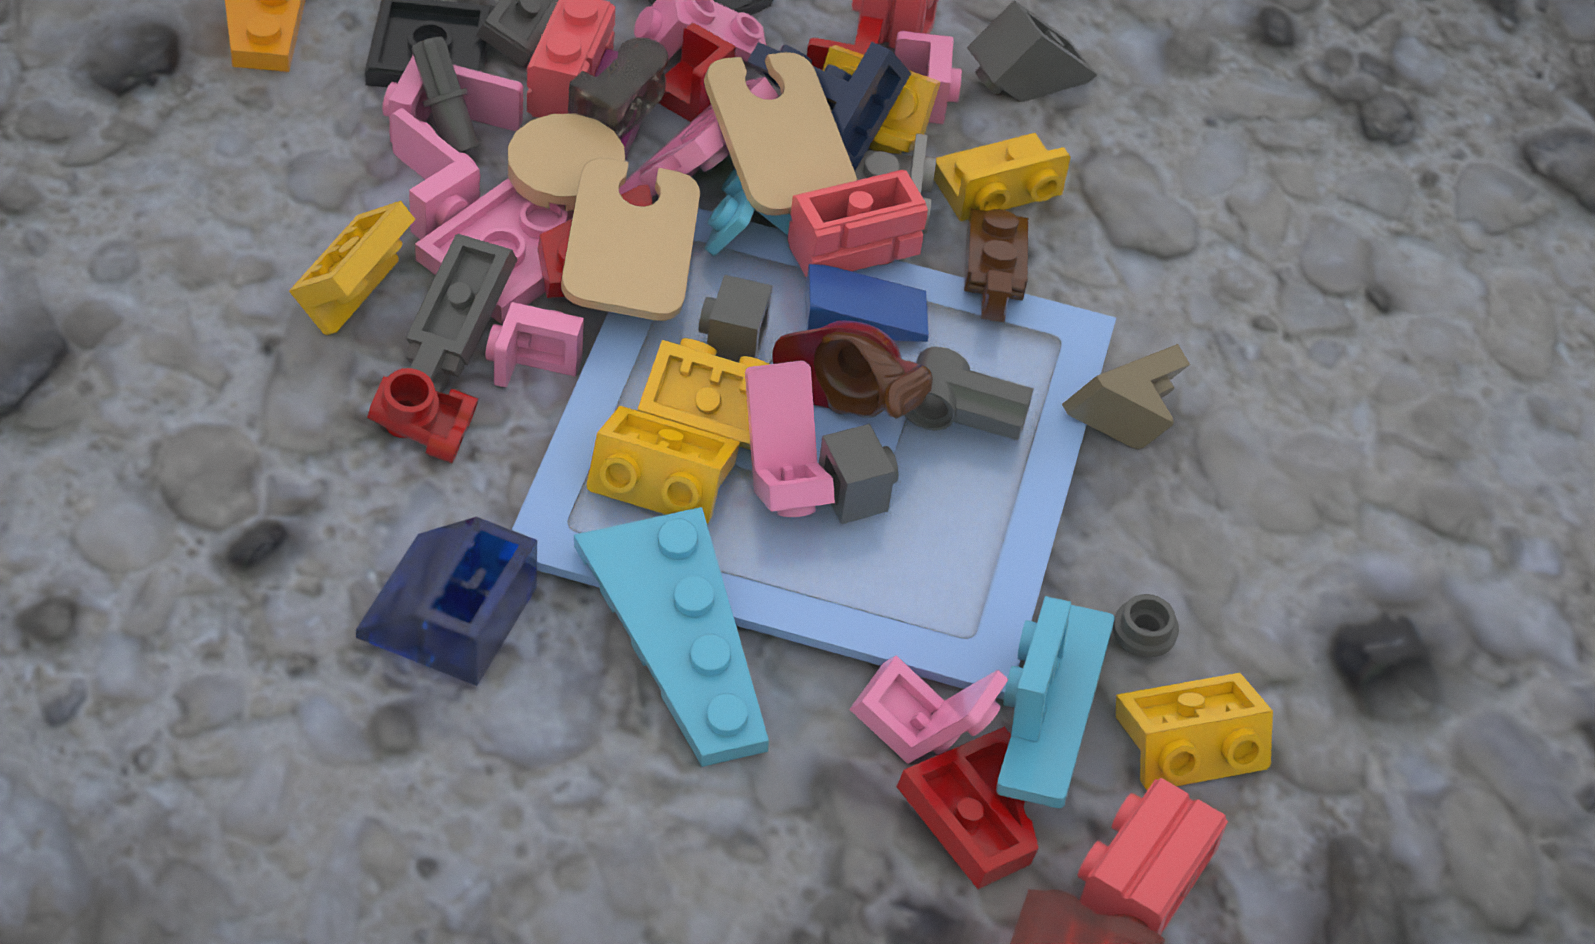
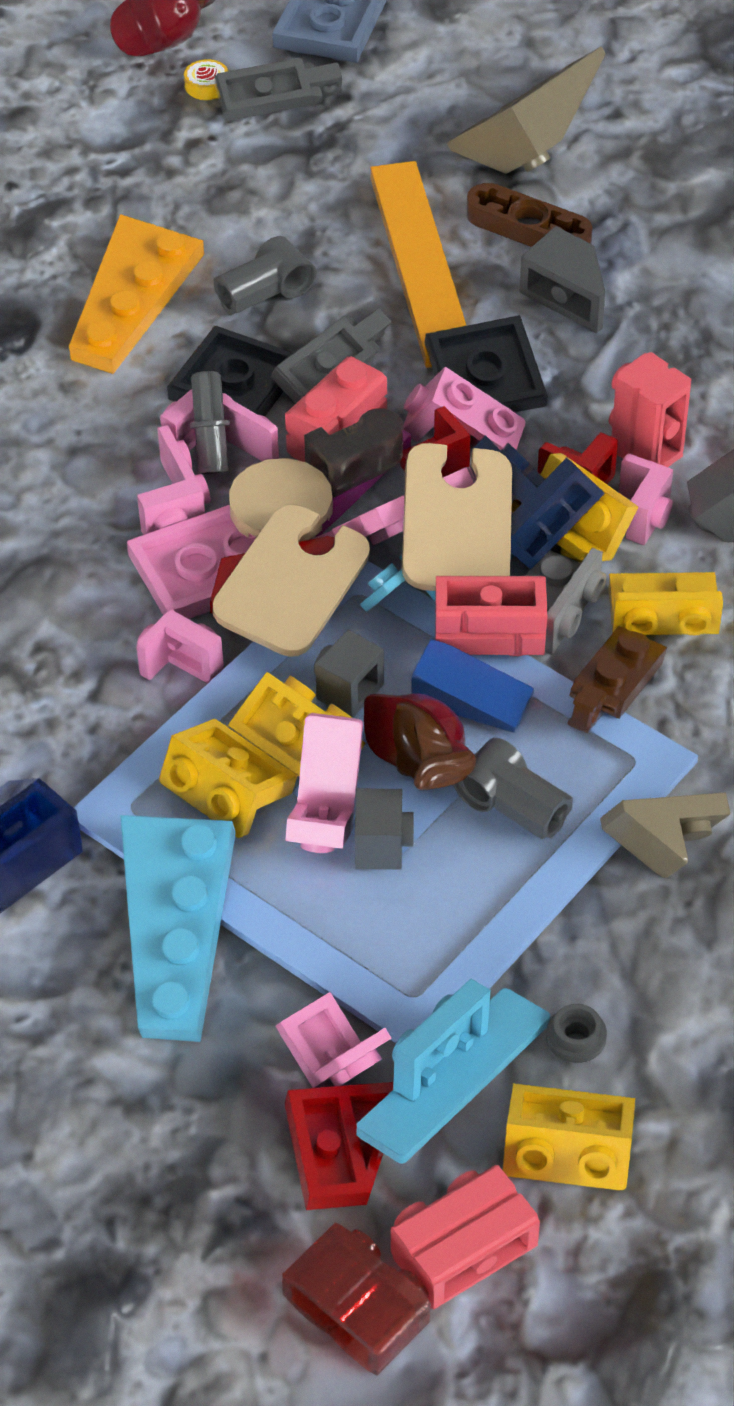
camera: 30 degrees right, 0 degrees up
yellow bracket [289,200,416,335] -> none
red plate [367,368,479,464] -> none
dark grey hinge [406,234,518,393] -> none

